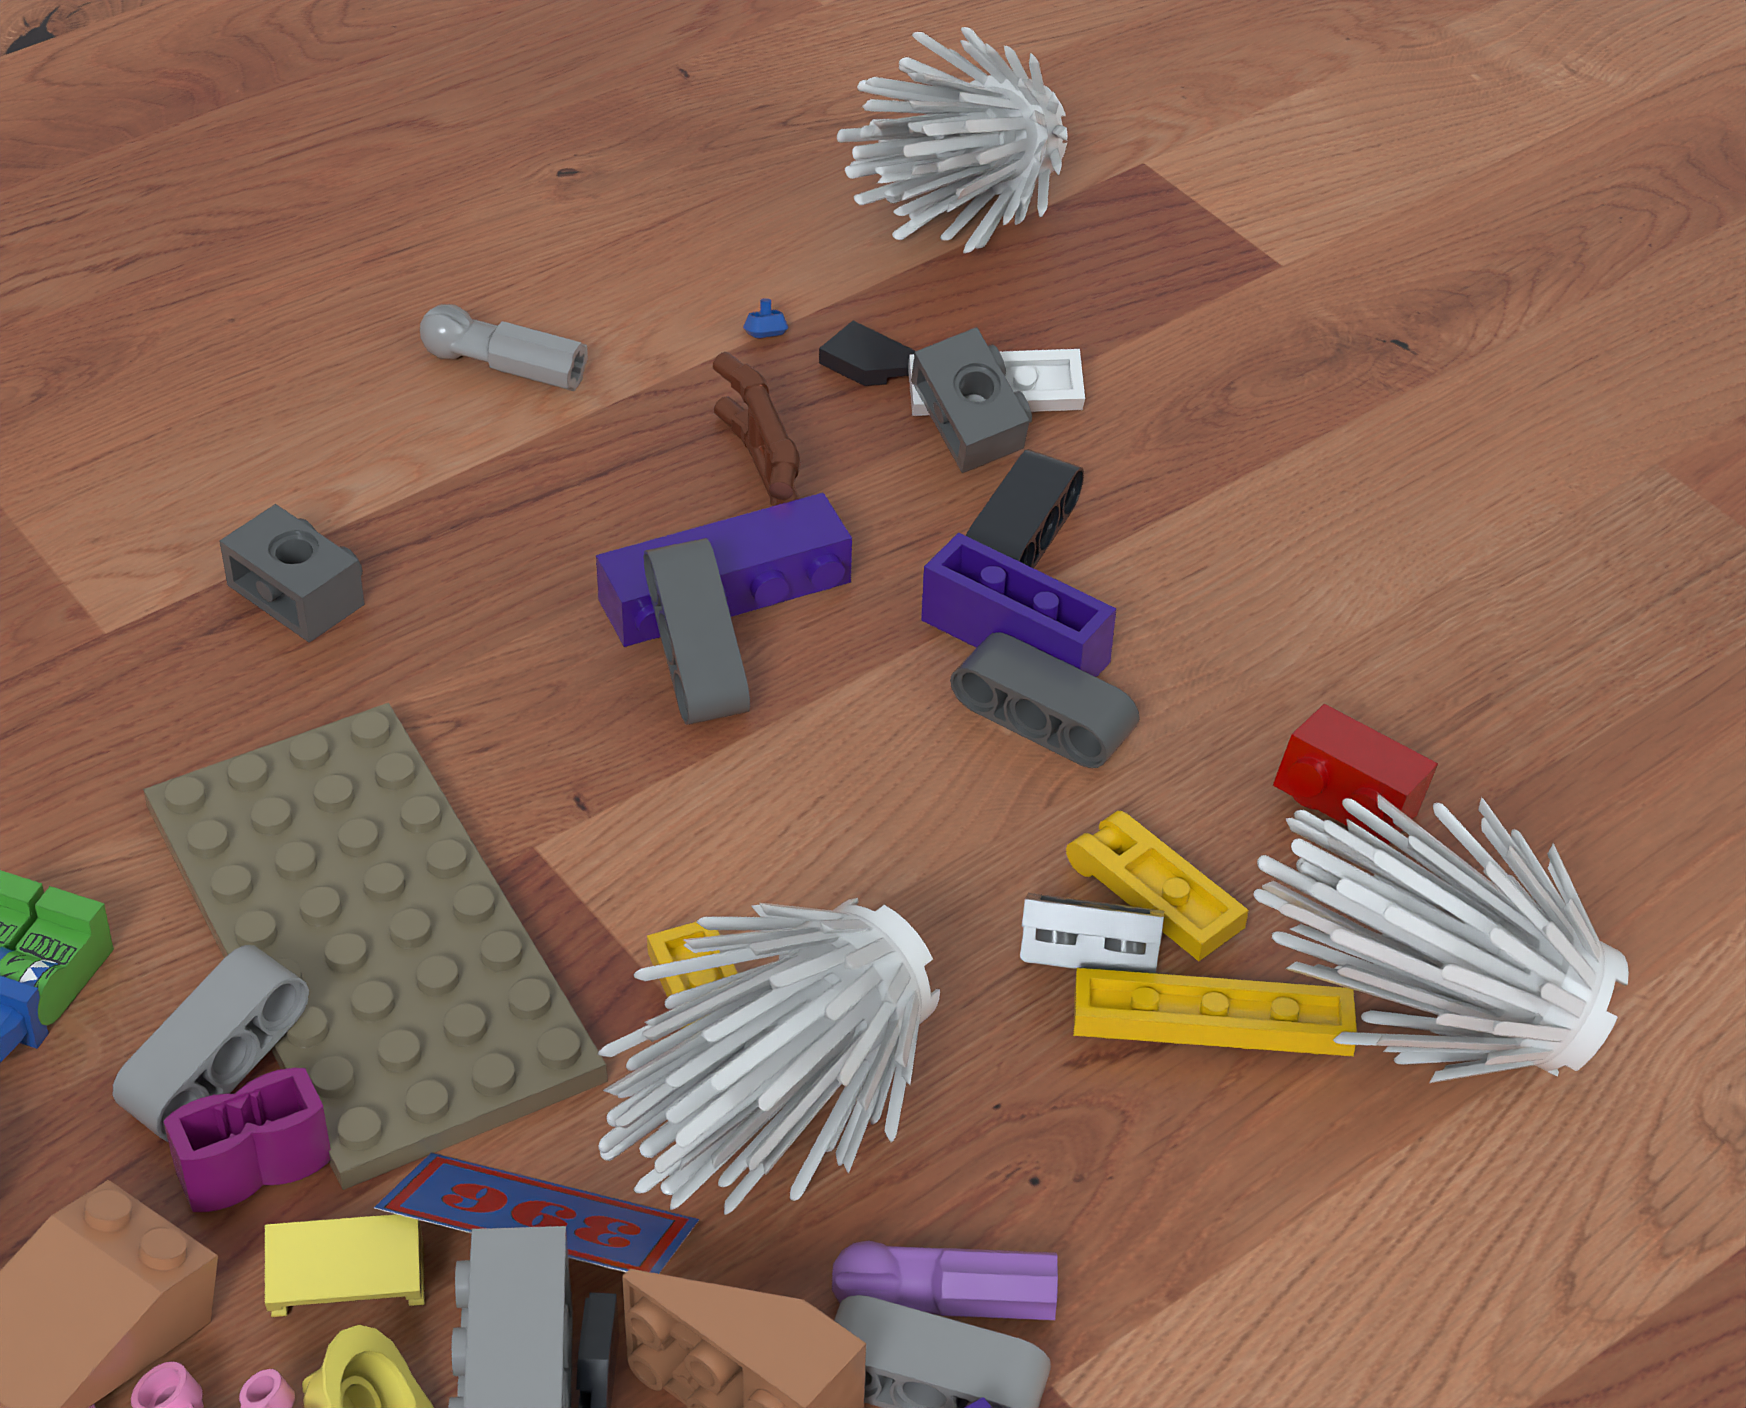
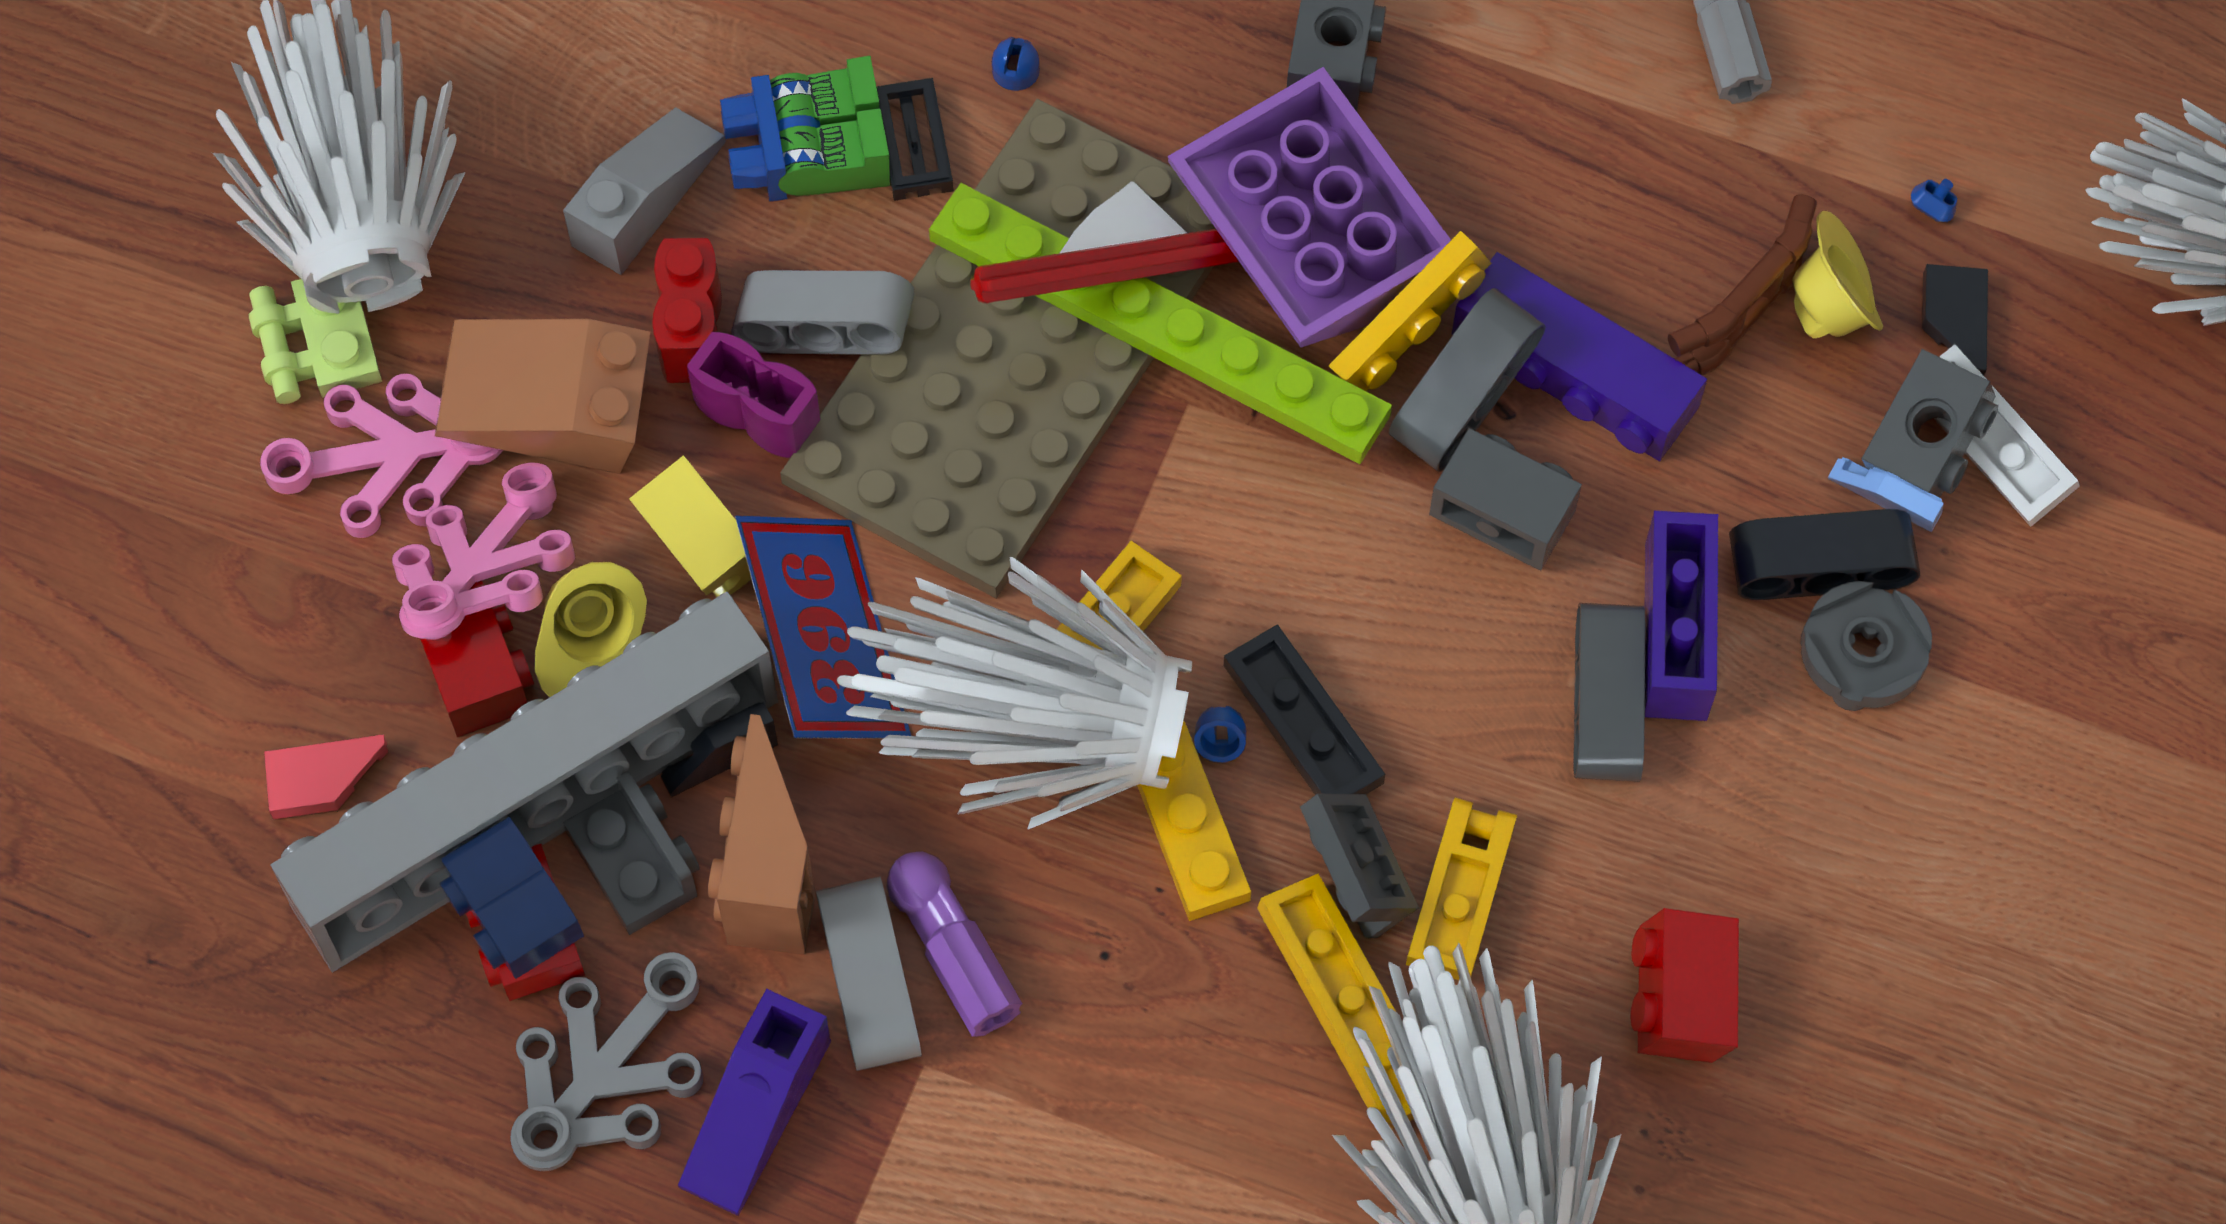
camera: 60 degrees right, 20 degrees up
none -> red brick [653,238,722,383]
none -> black tile [876,78,954,201]
none -> lime plate [929,183,1392,464]
none -> red axle [970,229,1239,304]
none -> blue hinge [991,37,1040,91]
none -> white sticker [1060,181,1187,253]
none -> yellow plate [1137,721,1251,921]
none -> medium lavender slope [1168,67,1451,348]
none -> black plate [1223,624,1386,795]
none -> yellow plate [1329,231,1492,391]
none -> dark grey brick [1429,428,1582,571]
none -> light yellow piece [1792,211,1883,338]
none -> dark grey plate [1800,581,1932,711]
none -> light blue tile [1828,457,1944,532]

